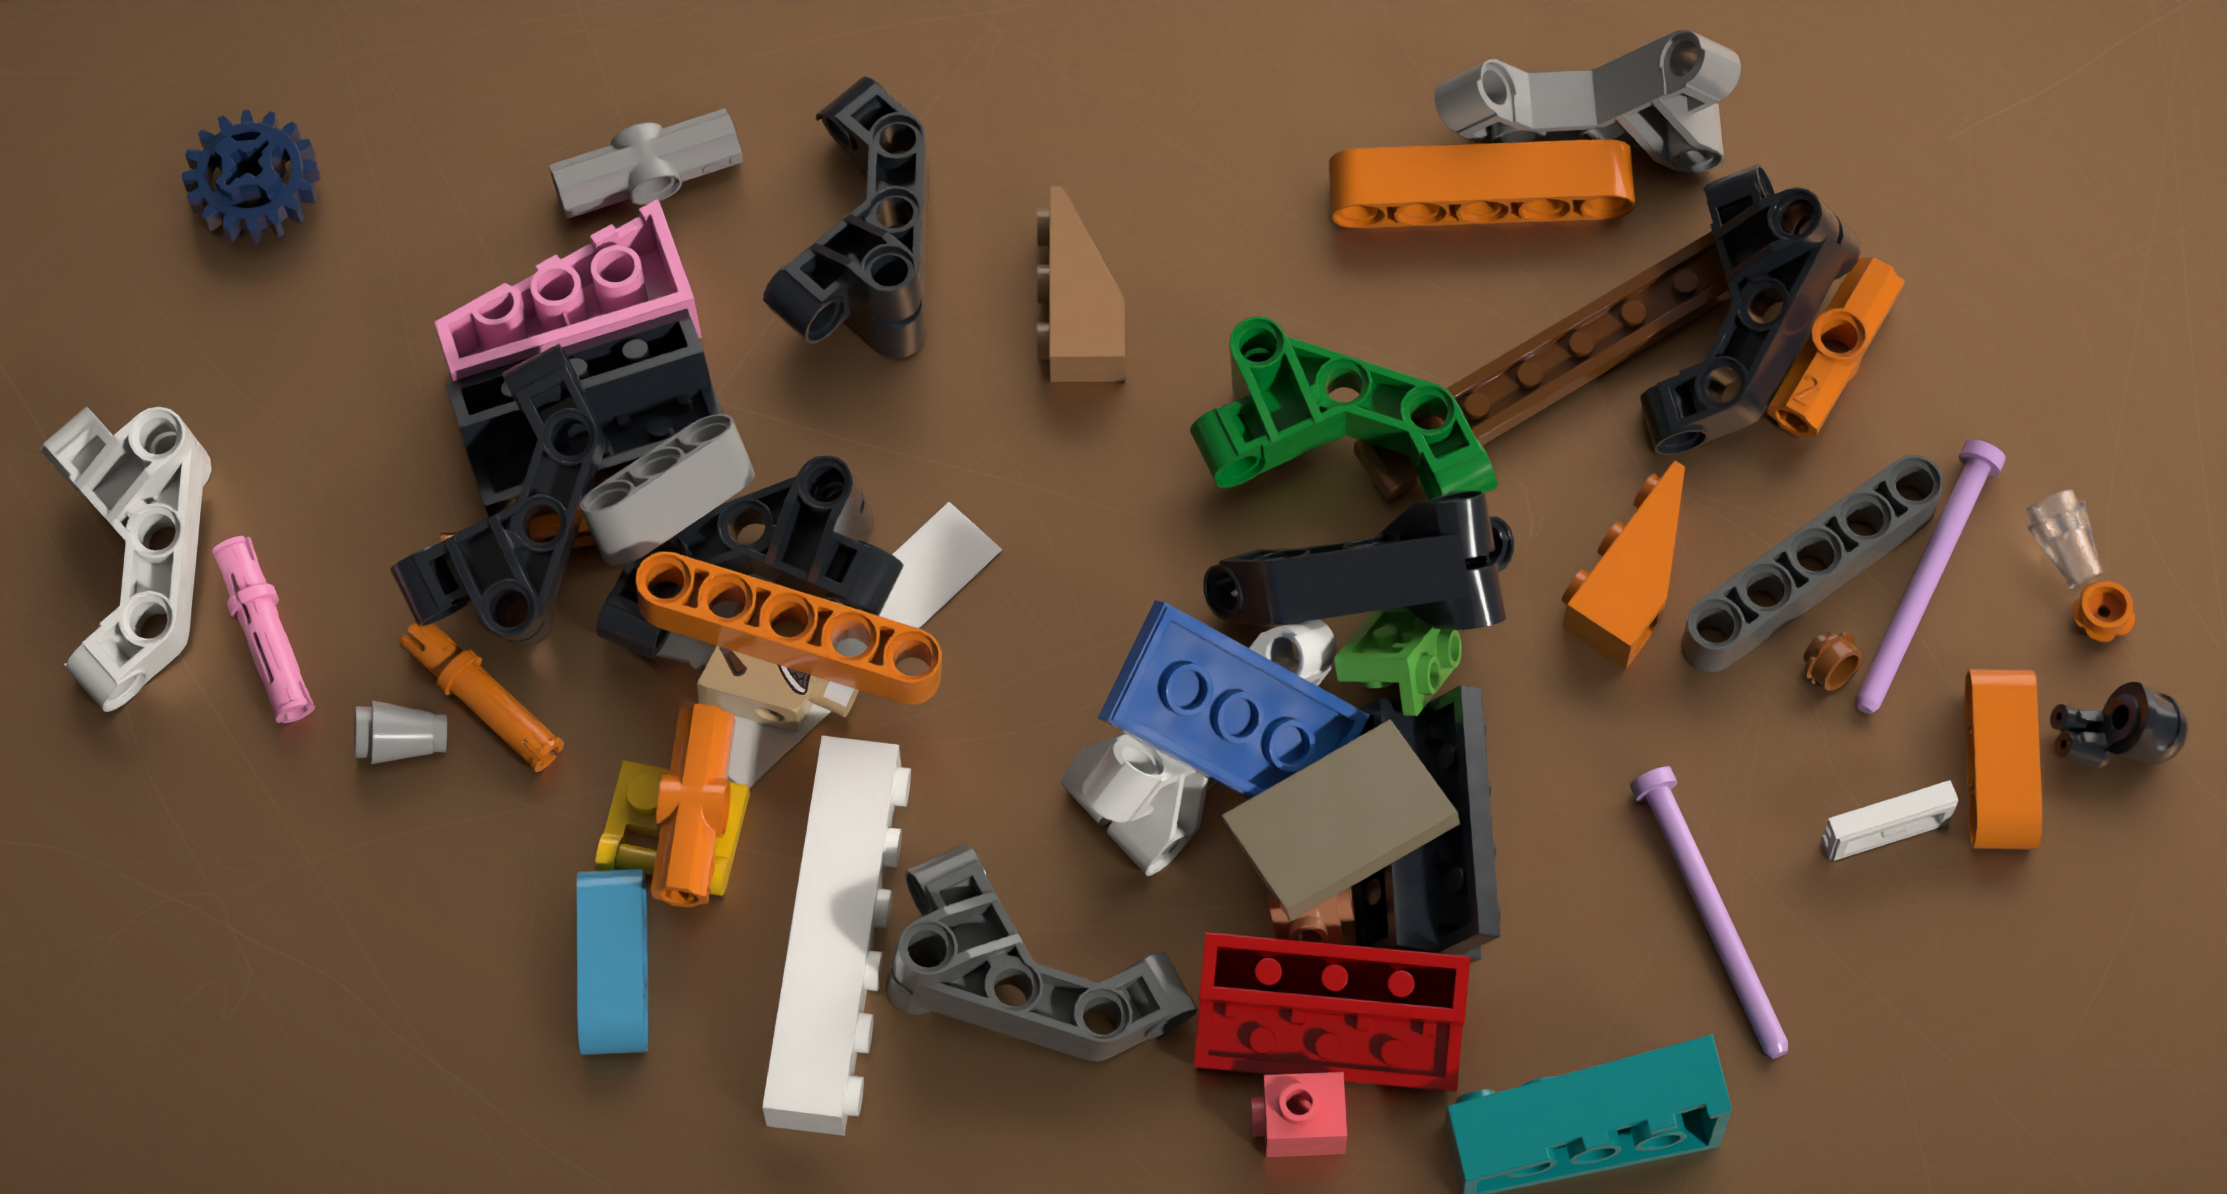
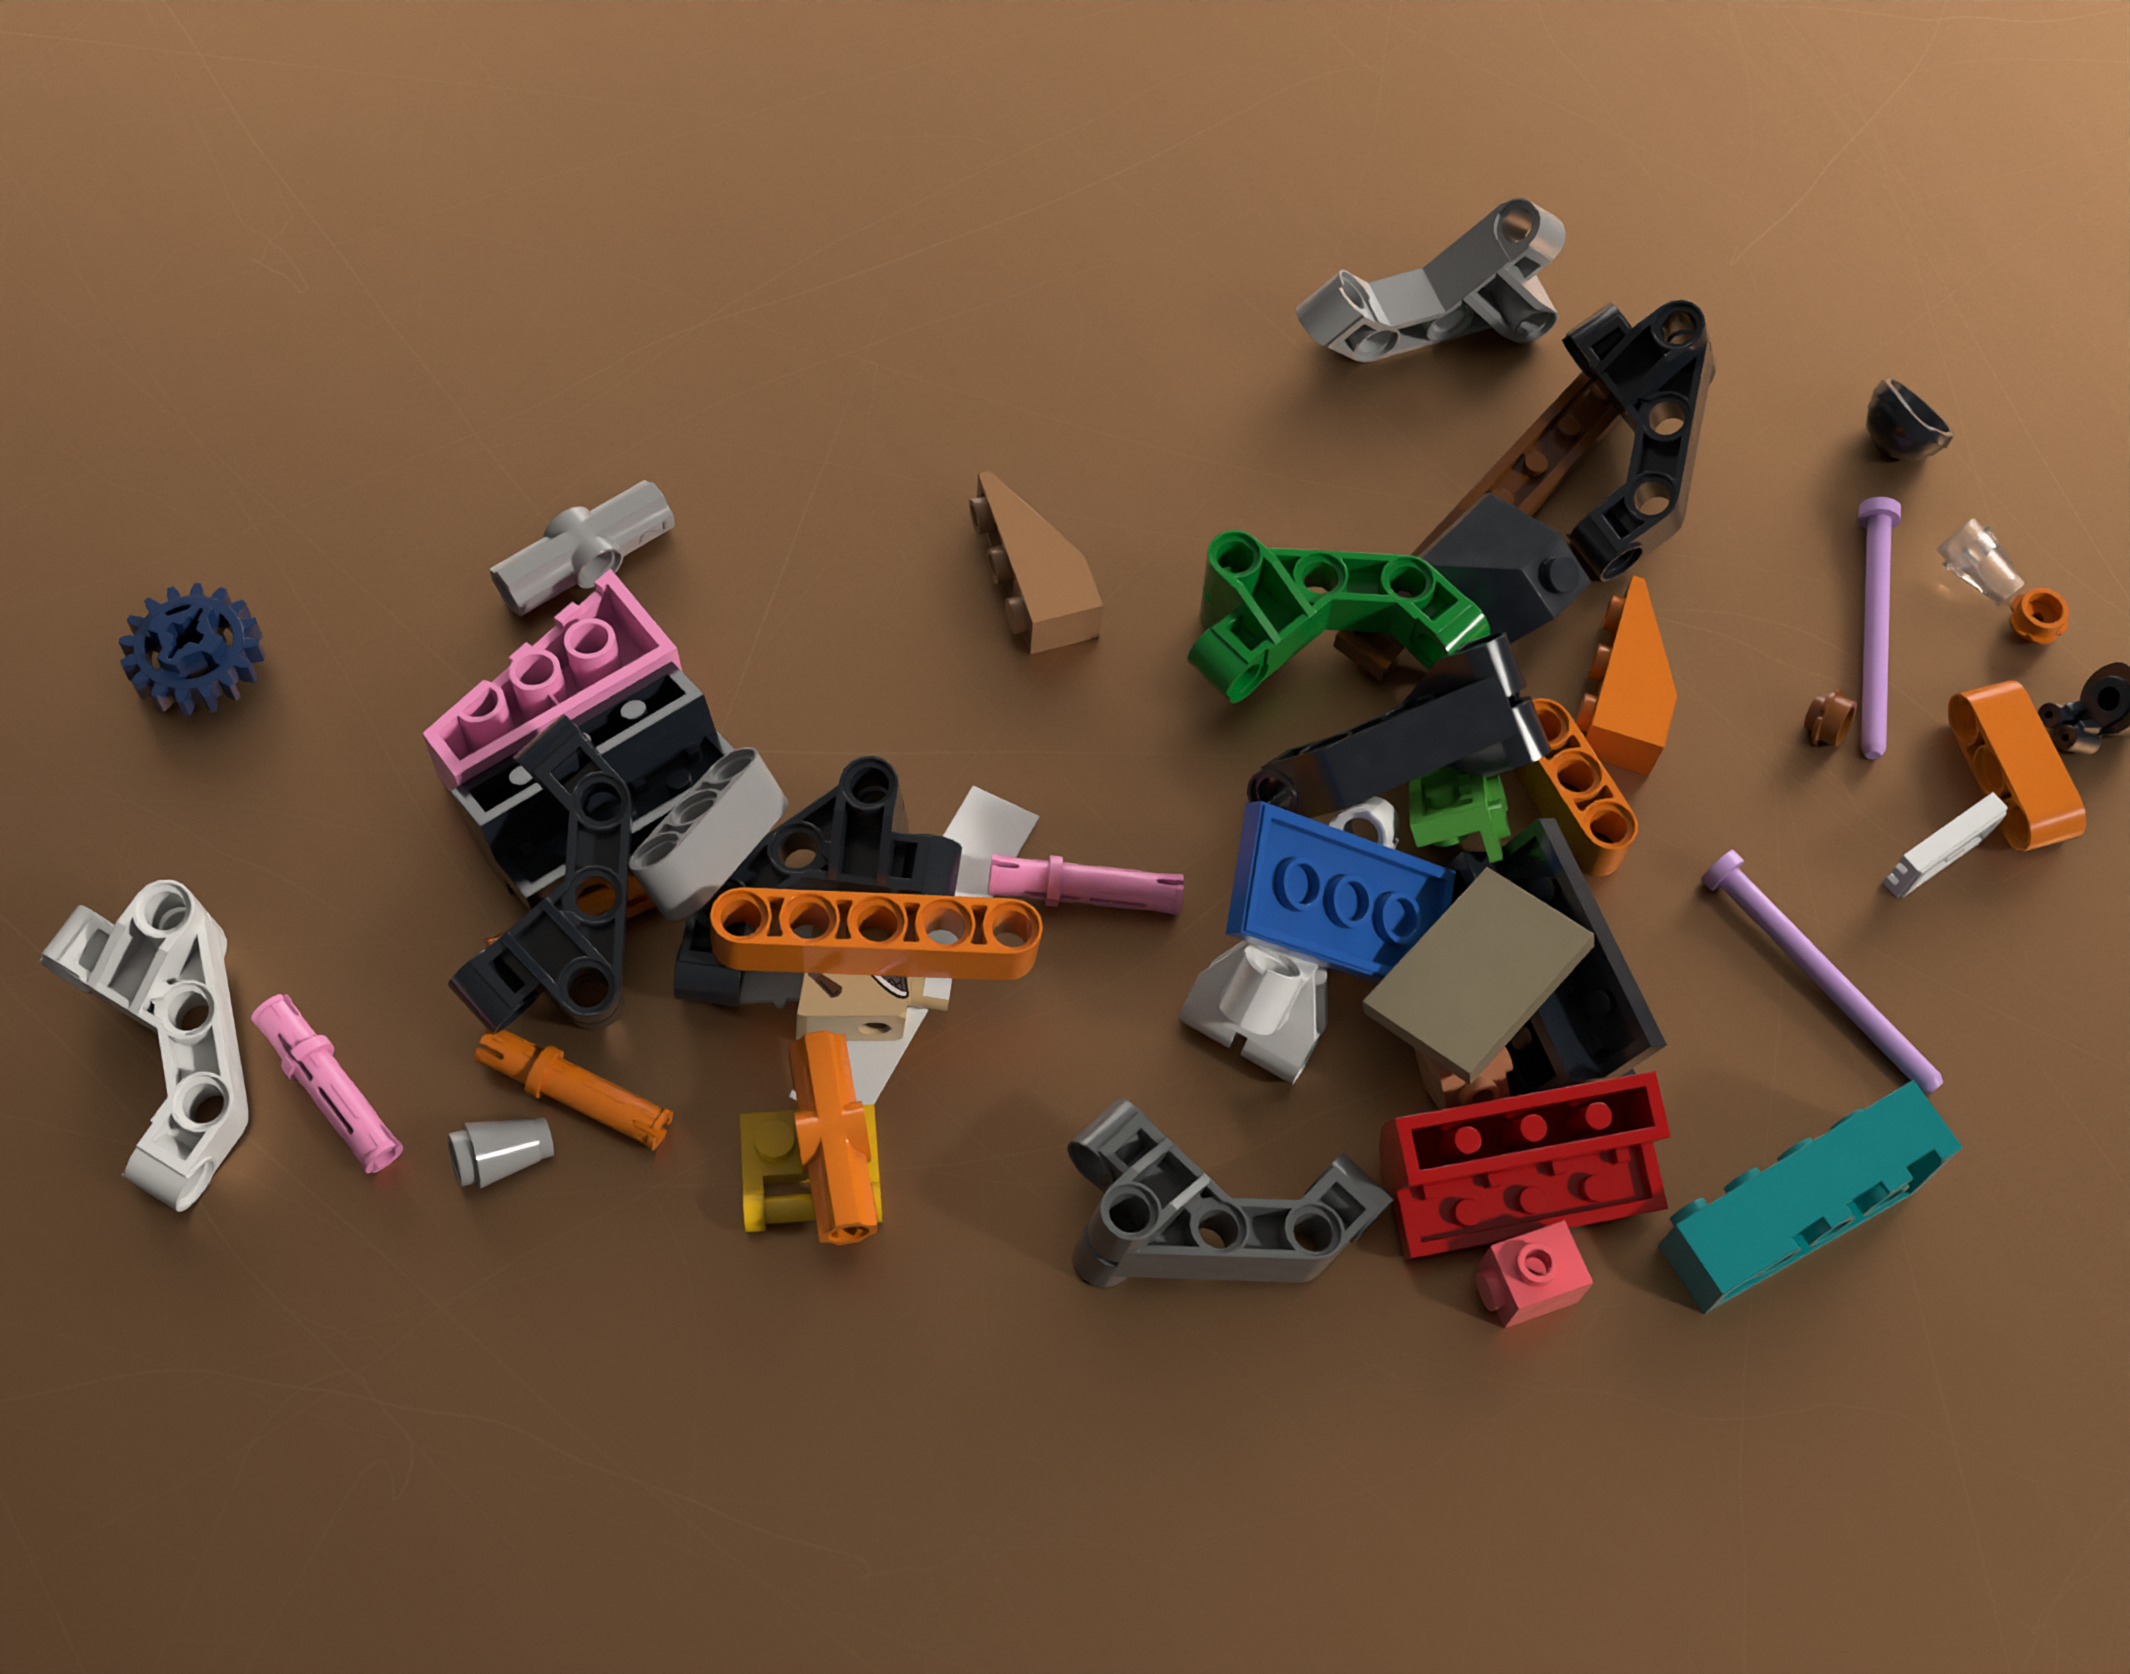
camera: 25 degrees left, 5 degrees down
dark azure beam [577,869,648,1055] -> none
white brick [762,735,911,1136] -> none
black connector [763,76,929,358] -> none
orange beam [1329,139,1636,228] -> none
dark grey beam [1681,455,1944,673] -> none
orange piece [1767,257,1905,438] -> none
none -> bright pink pin [988,854,1184,915]
none -> black slope [1418,493,1591,644]
none -> orange beam [1512,698,1638,877]
none -> black piece [1866,377,1954,462]

